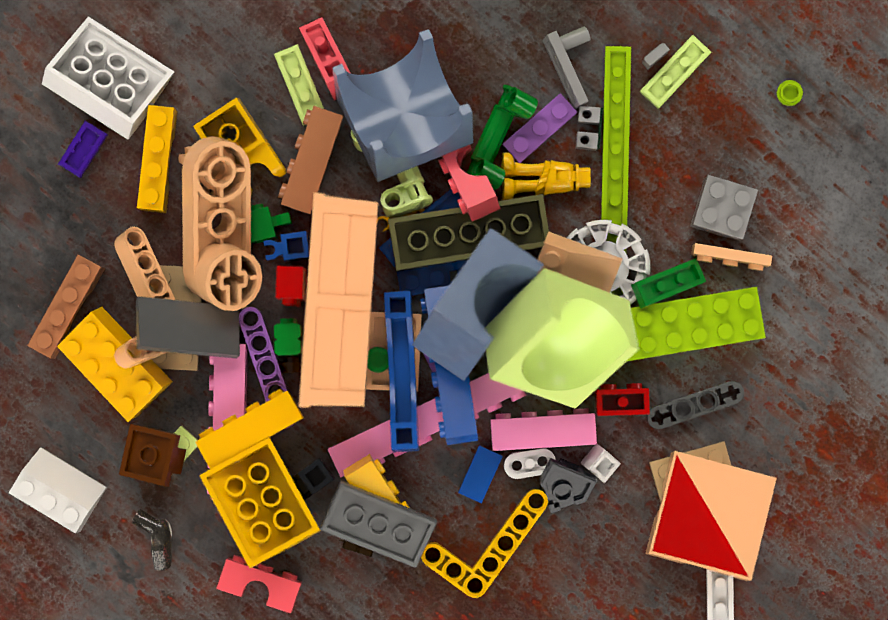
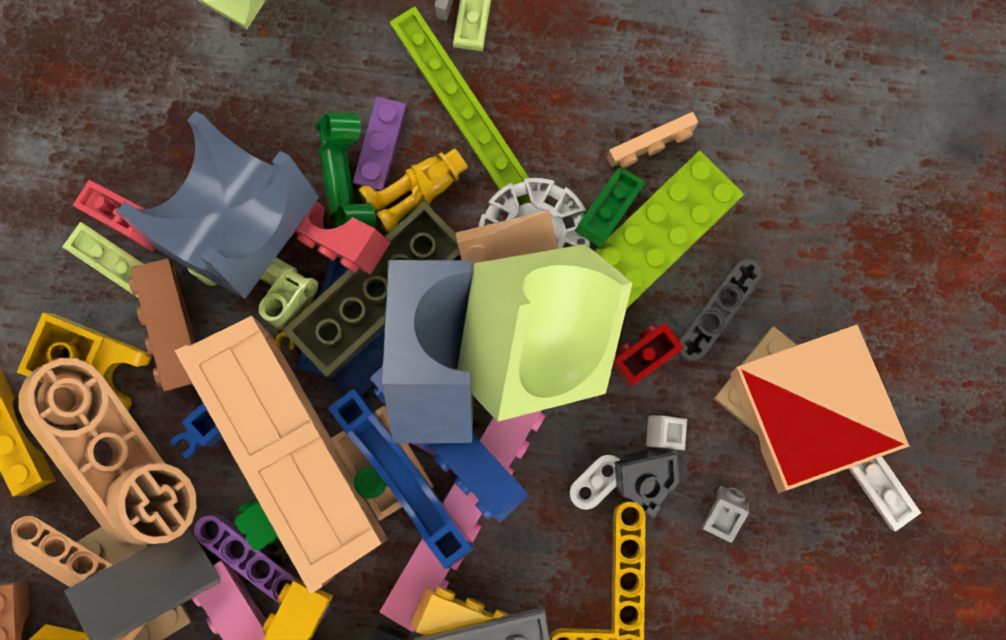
camera: 40 degrees left, 5 degrees down
green brick [251,204,292,244] -> none
red brick [276,266,308,307] -> none
blue tile [458,445,503,503] -> none
bright pink brick [490,408,597,451] -> none
light grey piece [542,26,590,109] -> none
flat silver piece [575,106,603,151] -> none
light grey brick [690,175,758,242] -> none
none -> light grey bracket [703,486,749,543]

